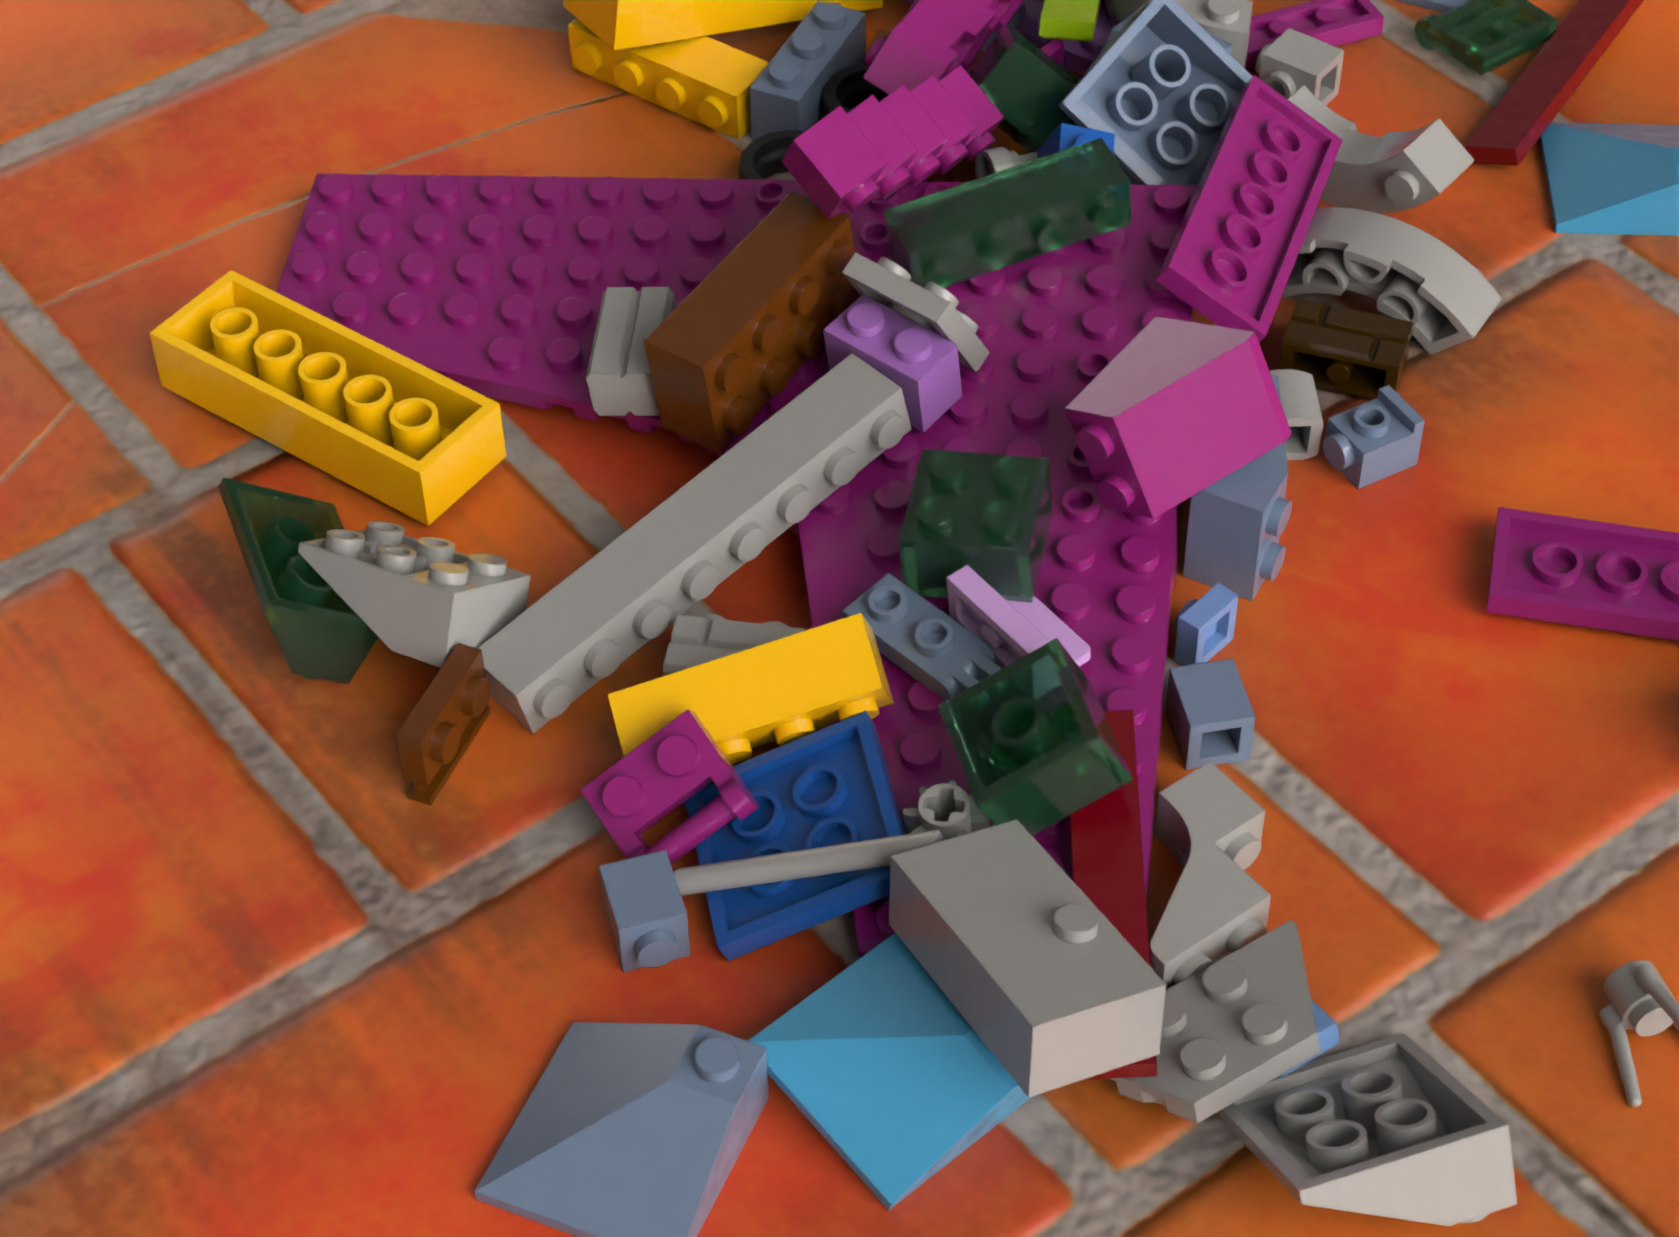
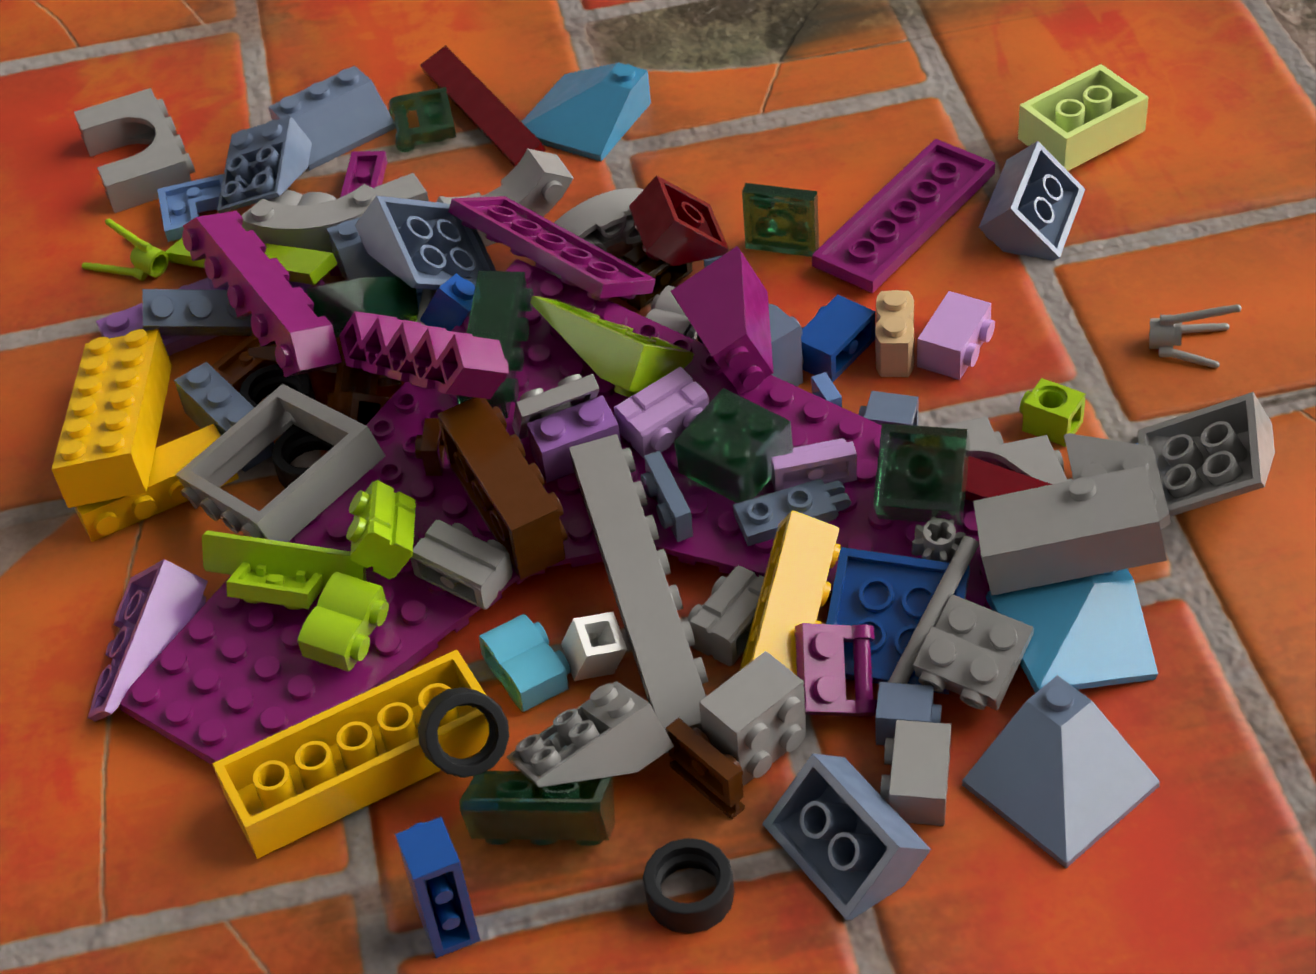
camera: 60 degrees left, 0 degrees up
none -> medium lavender wedge [88,559,208,722]
none -> light grey window [176,384,385,542]
none -> lime bracket [202,531,366,610]
none -> lime brick [297,571,389,672]
none -> lime brick [346,480,416,579]
none -> blue brick [395,817,480,958]
none -> black tyre [418,687,509,778]
none -> medium azure brick [479,614,571,712]
none -> lime wedge [530,296,694,397]
none -> white brick [561,611,627,681]
none -> lavender brick [614,367,710,458]
none -> dark red slope [629,175,729,266]
none -> sand blue plate [641,450,693,542]
none -> black tyre [643,838,735,933]
none -> light grey brick [699,651,806,786]
none -> clear green plate [742,183,819,257]
none -> sand blue slope [762,753,931,920]
none -> blue brick [801,294,876,382]
none -> tan brick [875,290,914,377]
none -> light grey brick [880,720,951,826]
none -> light grey plate [913,594,1034,711]
none -> lavender brick [917,291,995,380]
none -> lime brick [1019,378,1086,447]

